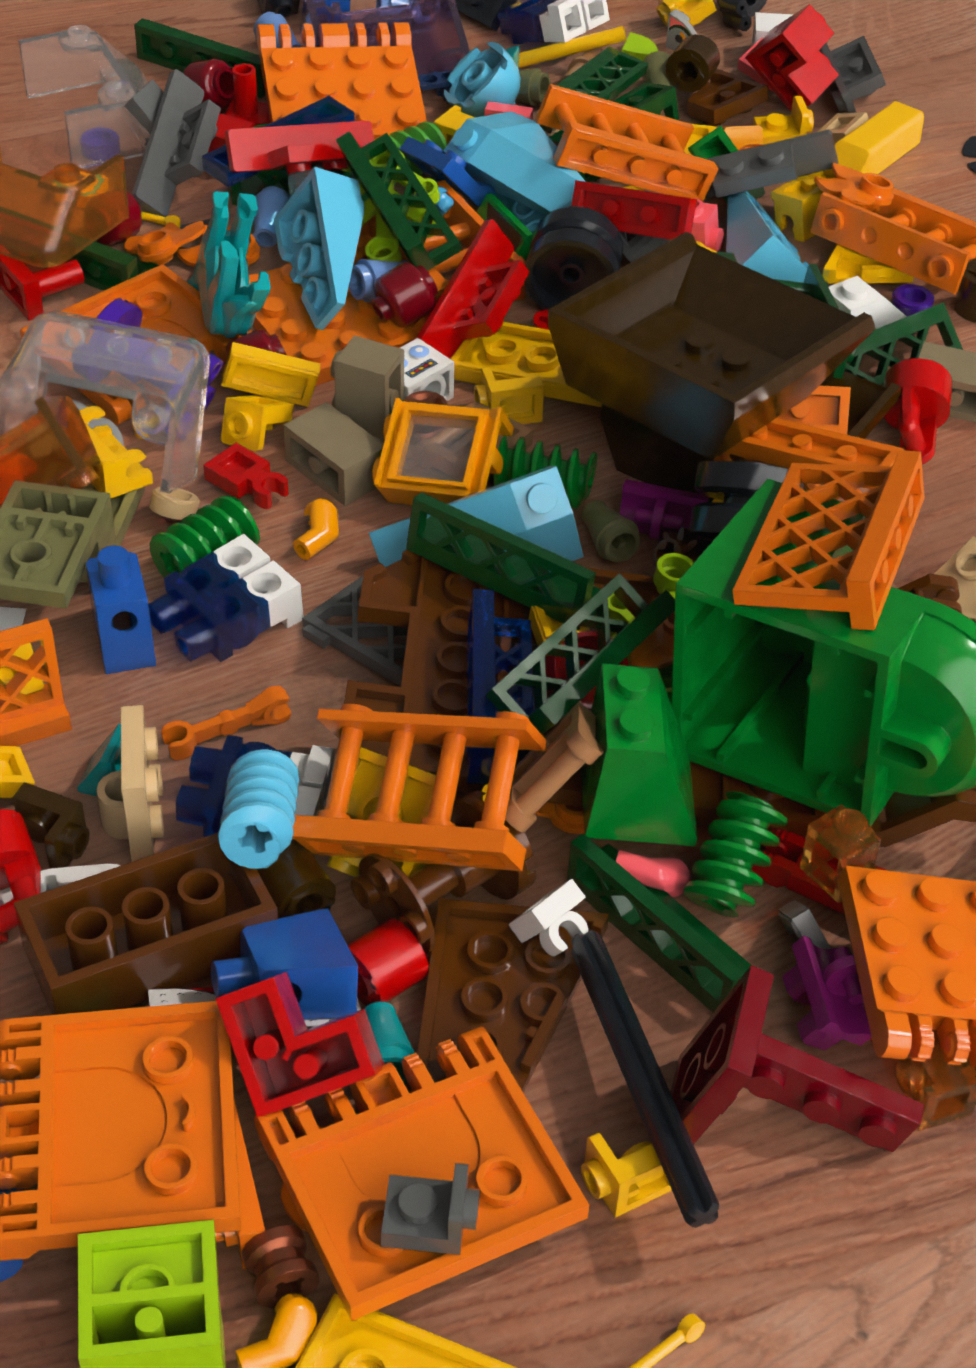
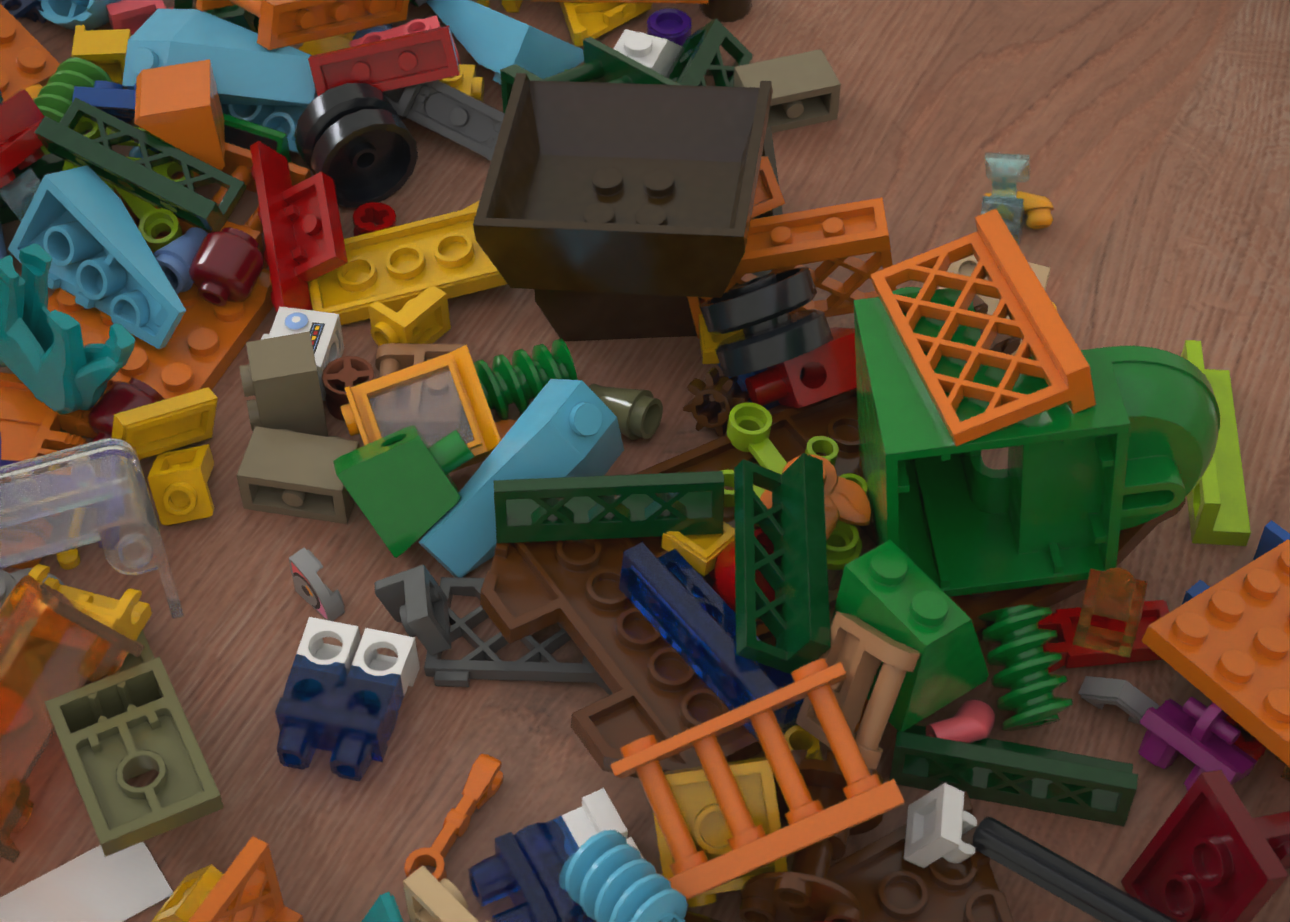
camera: 35 degrees left, 5 degrees up
blue torso [86,545,156,674] -> none
tan tile [149,486,200,523] -> none
green piece [149,495,261,585] -> none
red plate [203,442,289,509] -> none
light orange arm [293,498,339,560] -> none
magenta hips [619,479,710,541] -> none
red piece [884,358,952,464] -> none
none -> orange slope [134,59,225,171]
none -> light grey tile [289,547,345,621]
none -> green torso [333,425,475,558]
none -> dark grey bracket [374,564,452,655]

